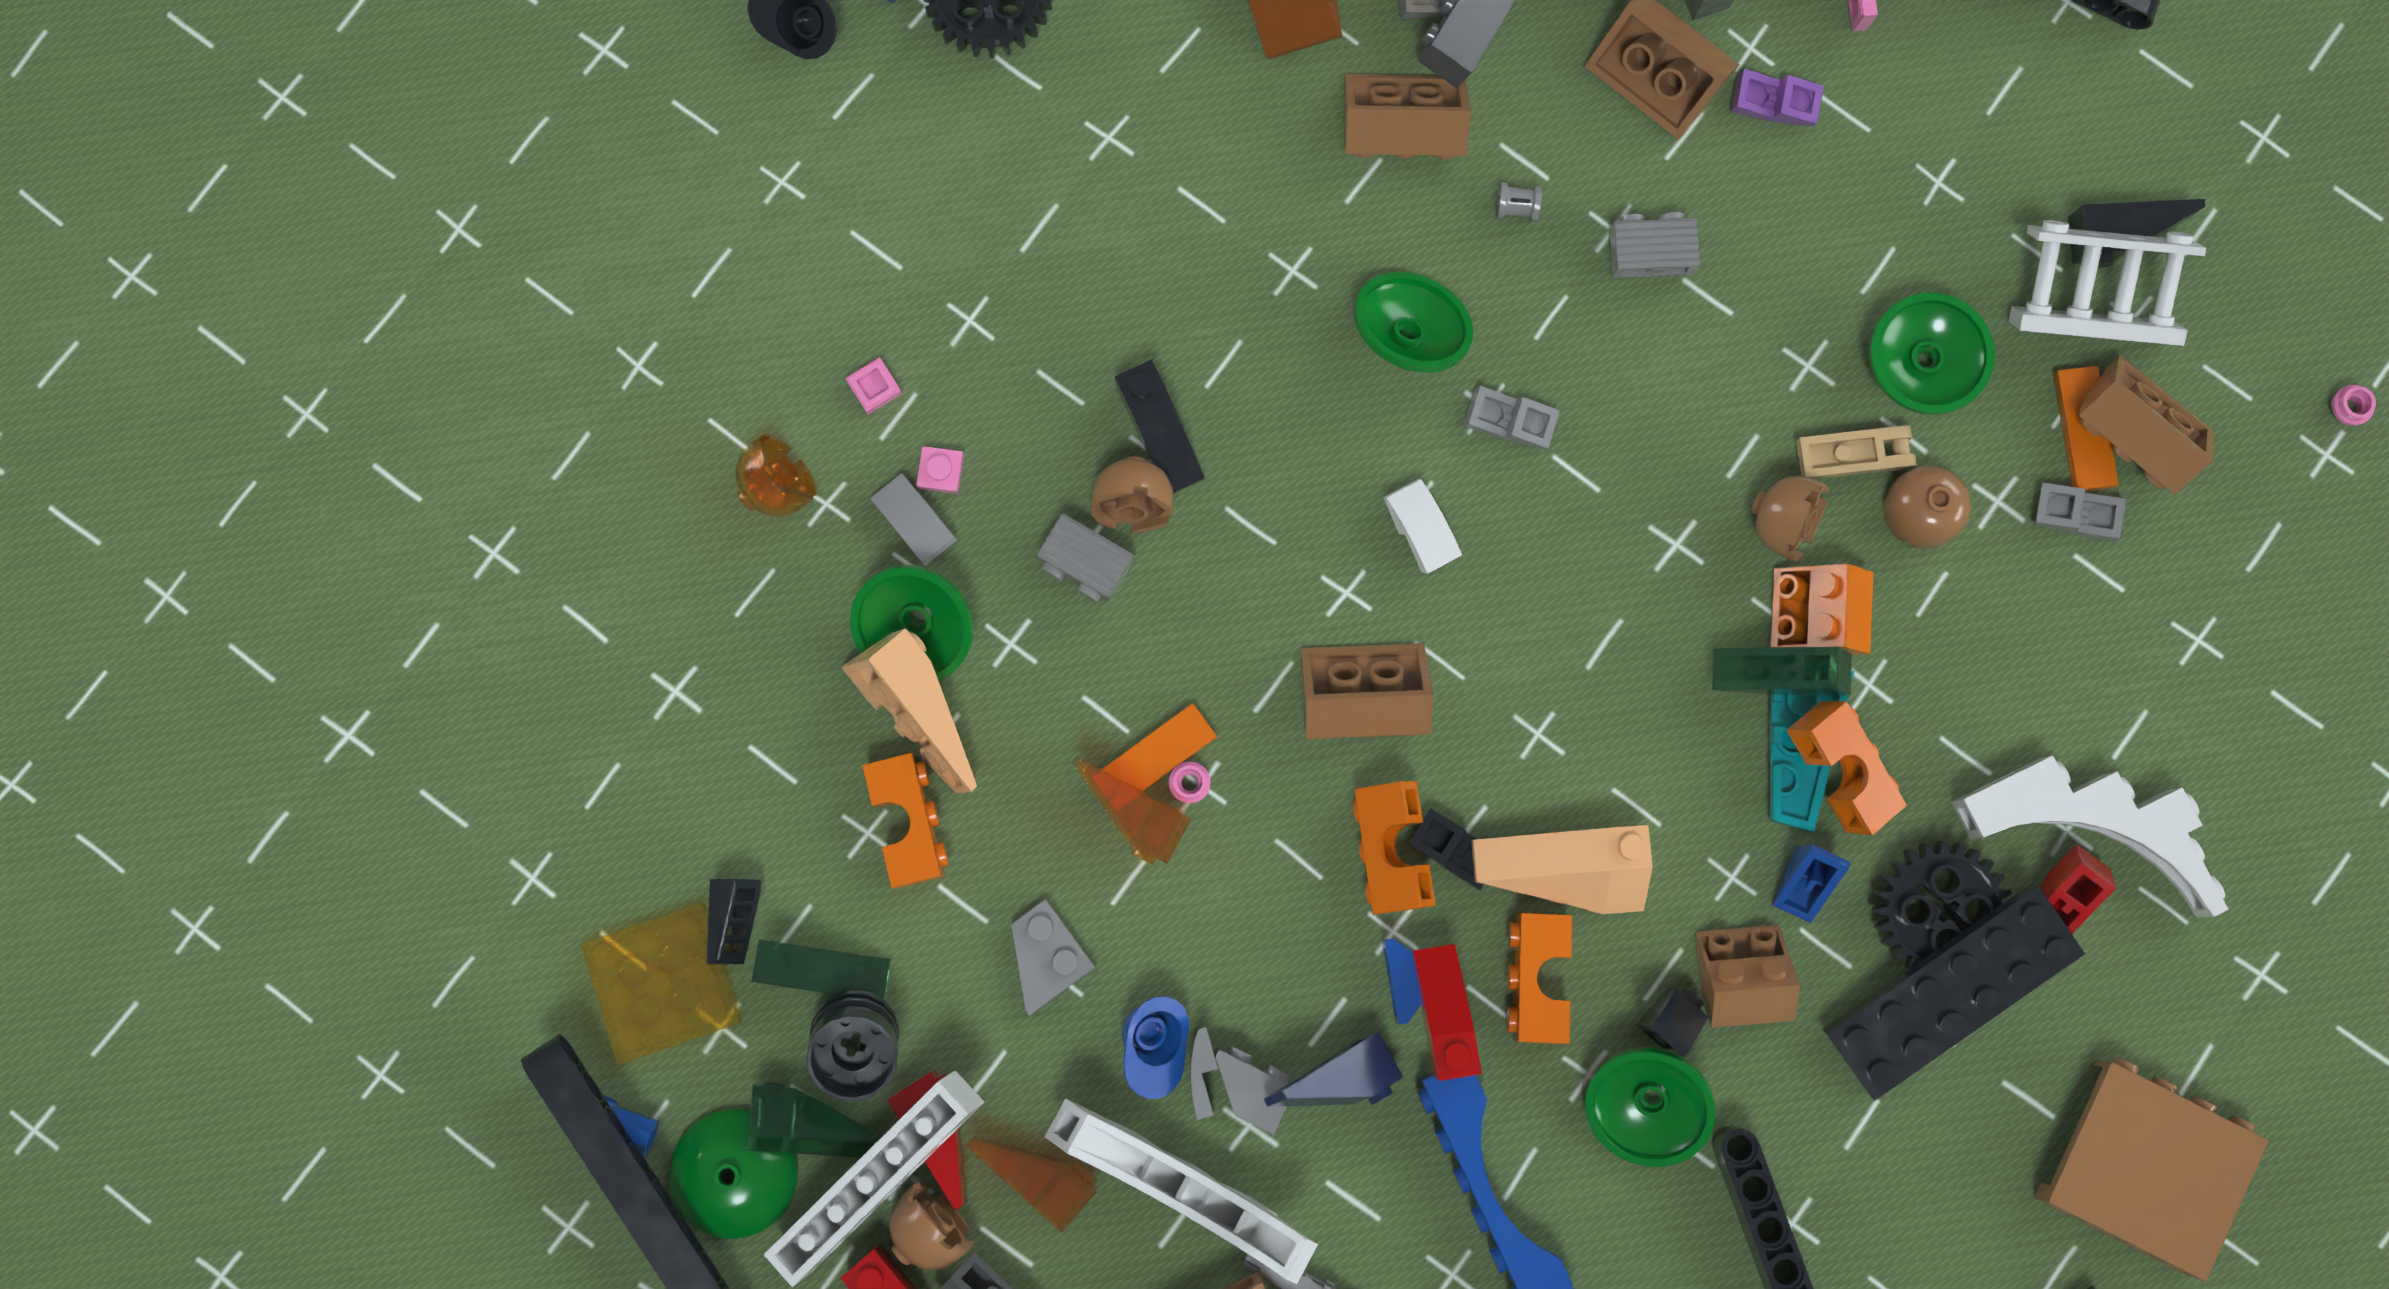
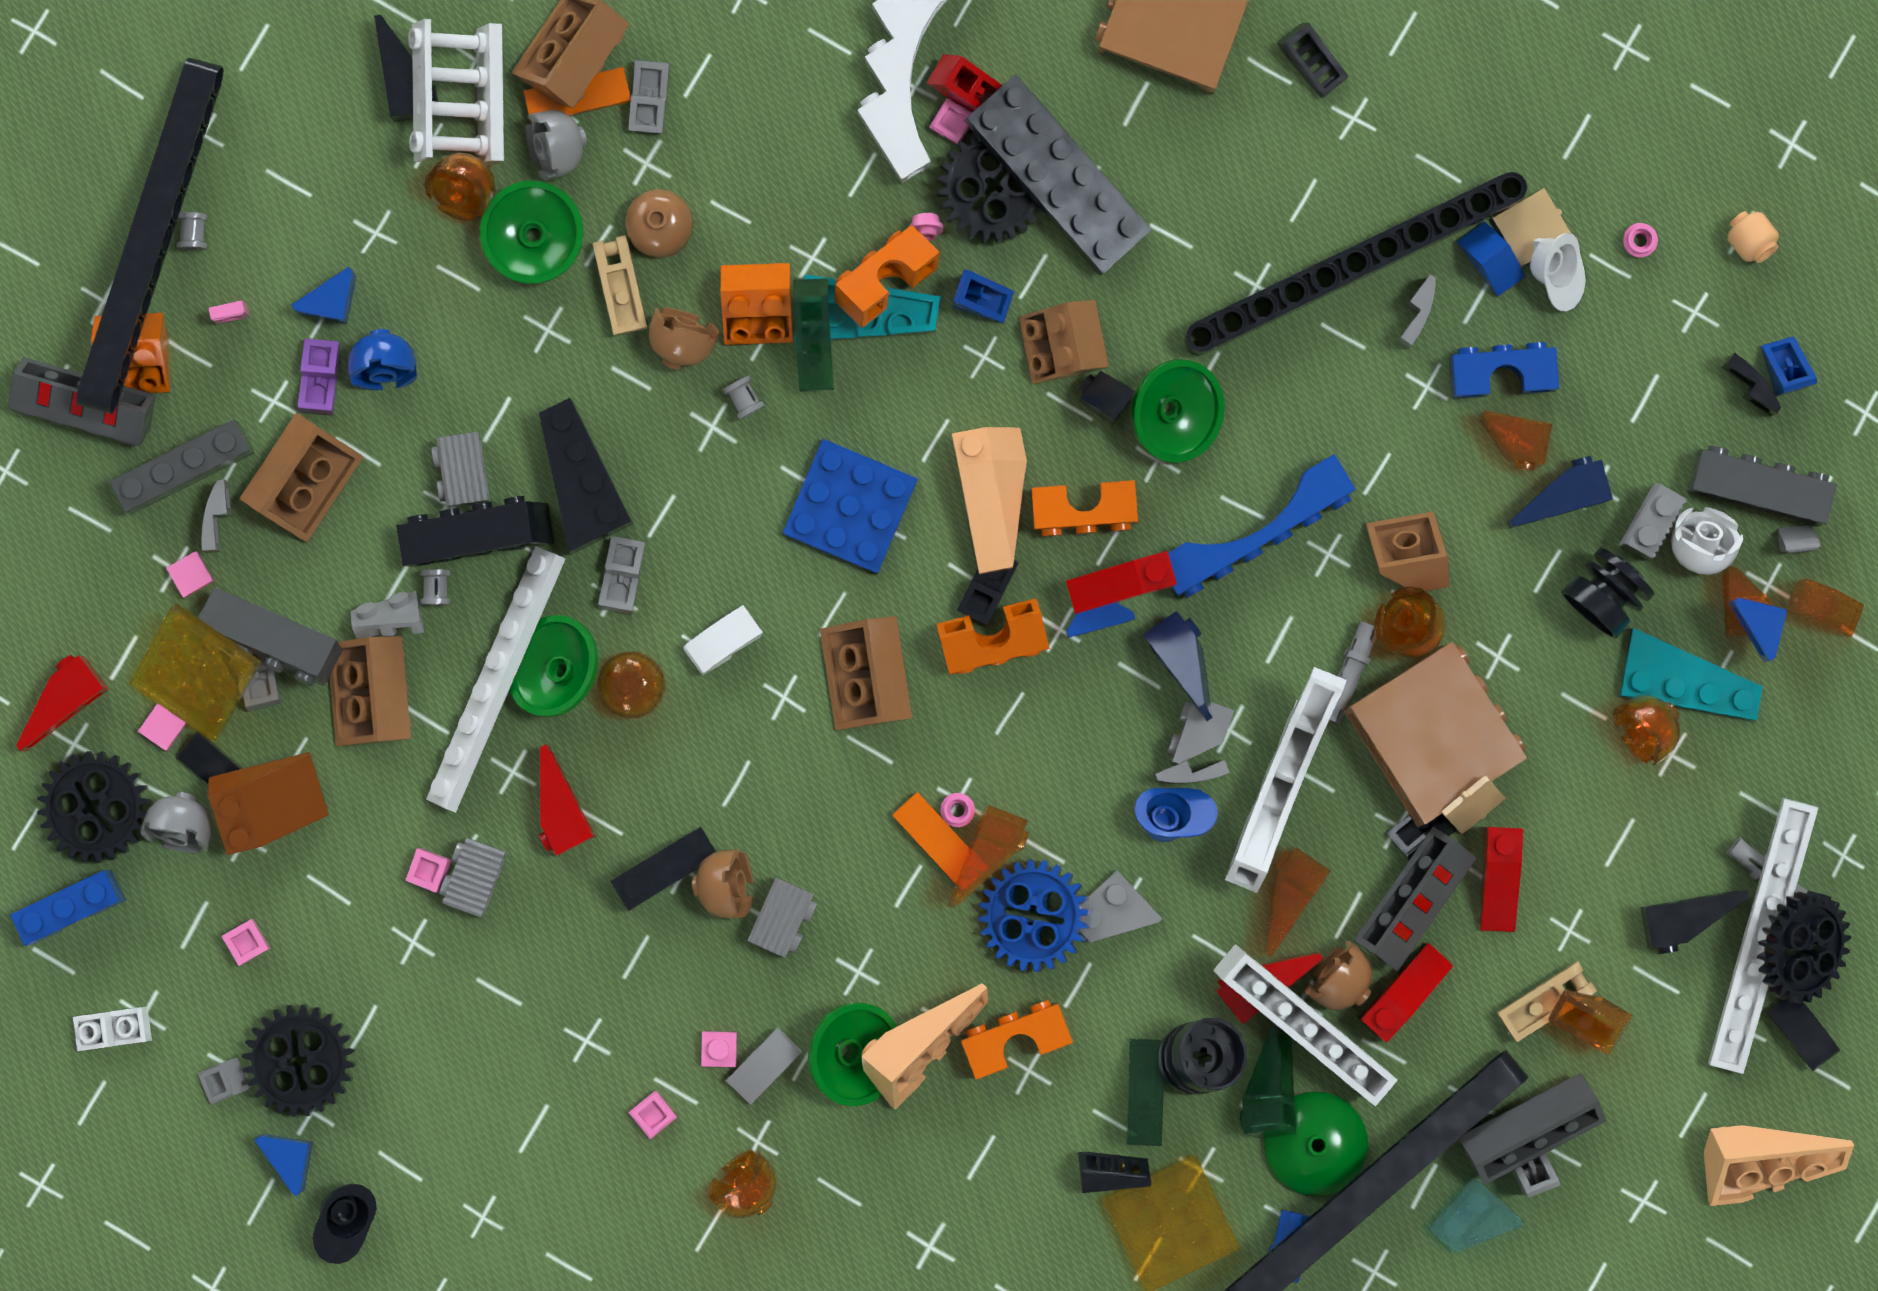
camera: 95 degrees left, 5 degrees up
none -> blue slope [292,267,357,324]
none -> blue cylinder [348,329,417,391]
none -> light grey wing [350,591,424,638]
none -> black wedge [396,496,555,567]
none -> bright pink plate [405,848,451,893]
none -> clear orange cylinder [424,152,496,221]
none -> white plate [426,546,565,813]
none -> light grey brick [439,838,508,918]
none -> light grey cylinder [525,110,587,181]
none -> black wedge [539,398,634,554]
none -> red slope [539,744,596,856]
none -> clear orange cylinder [597,651,666,719]
none -> light grey bush [722,376,765,420]
none -> blue plate [783,439,918,574]
none -> bright pink plate [909,213,943,241]
none -> bright pink tile [929,98,972,145]
none -> blue gear [978,859,1091,972]

